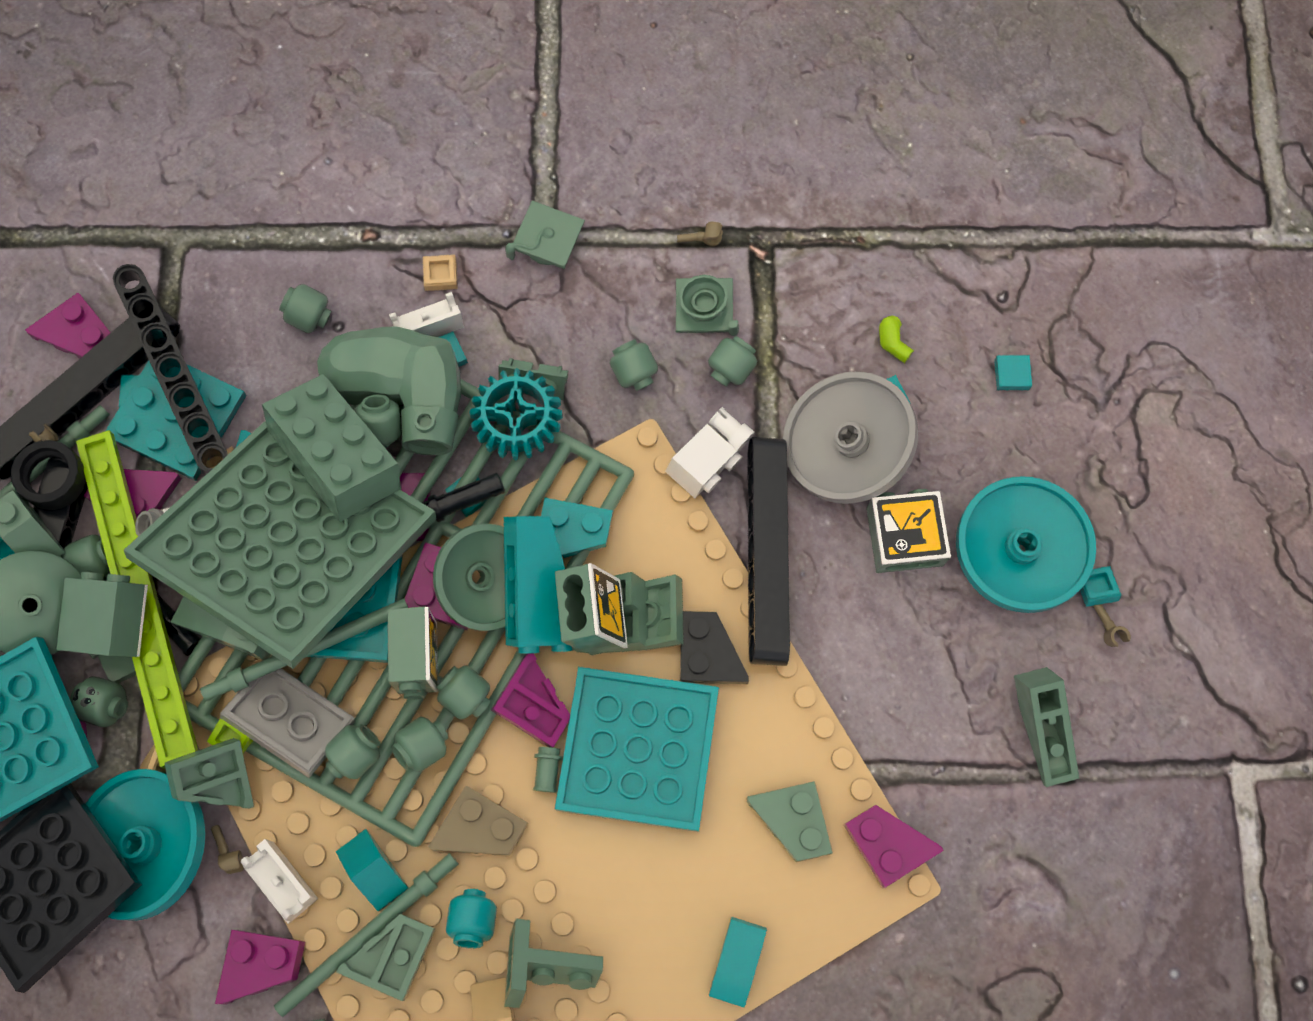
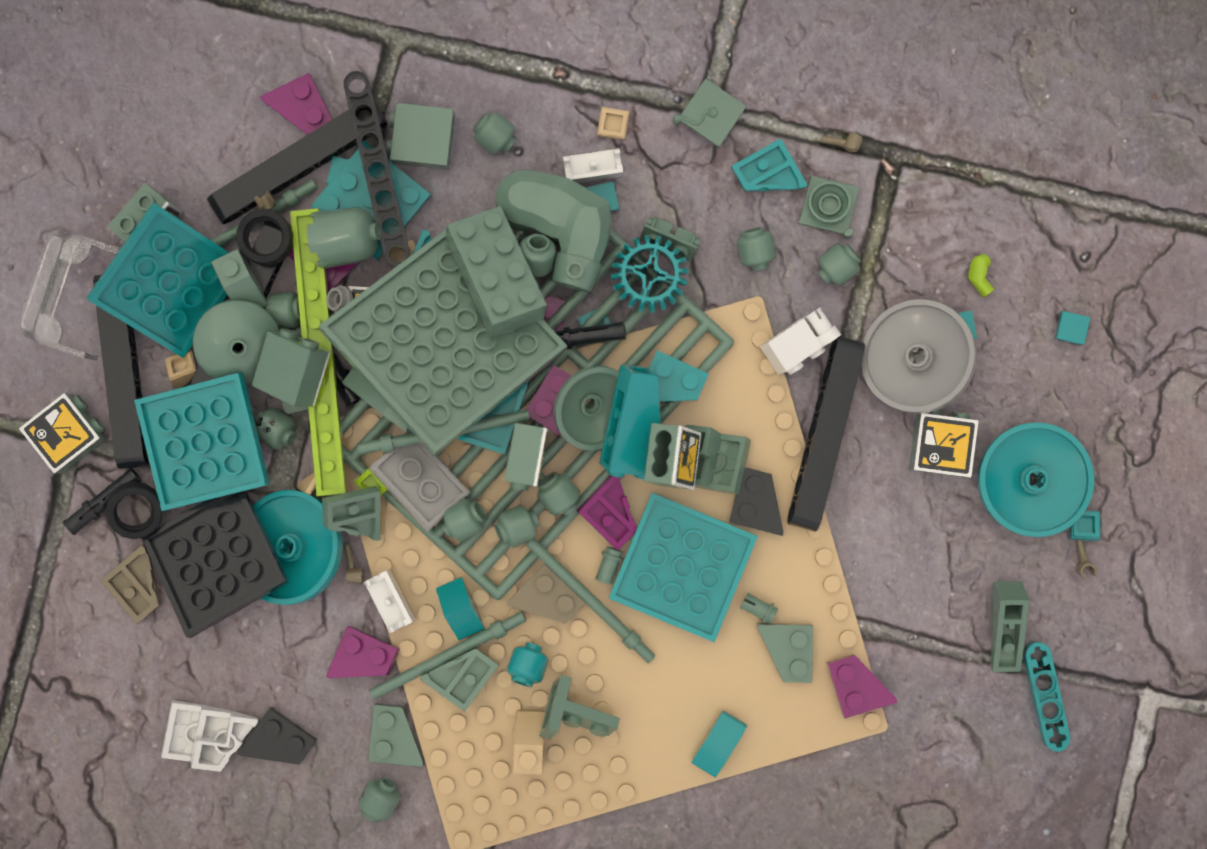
camera: 20 degrees right, 15 degrees up
none -> sand green cylinder [307,207,381,269]
none -> sand green piece [386,103,456,171]
none -> sand green bar [526,539,655,663]
none -> teal wing [731,138,808,192]
none -> sand green pin [740,593,778,624]
none -> teal beam [1023,641,1070,752]

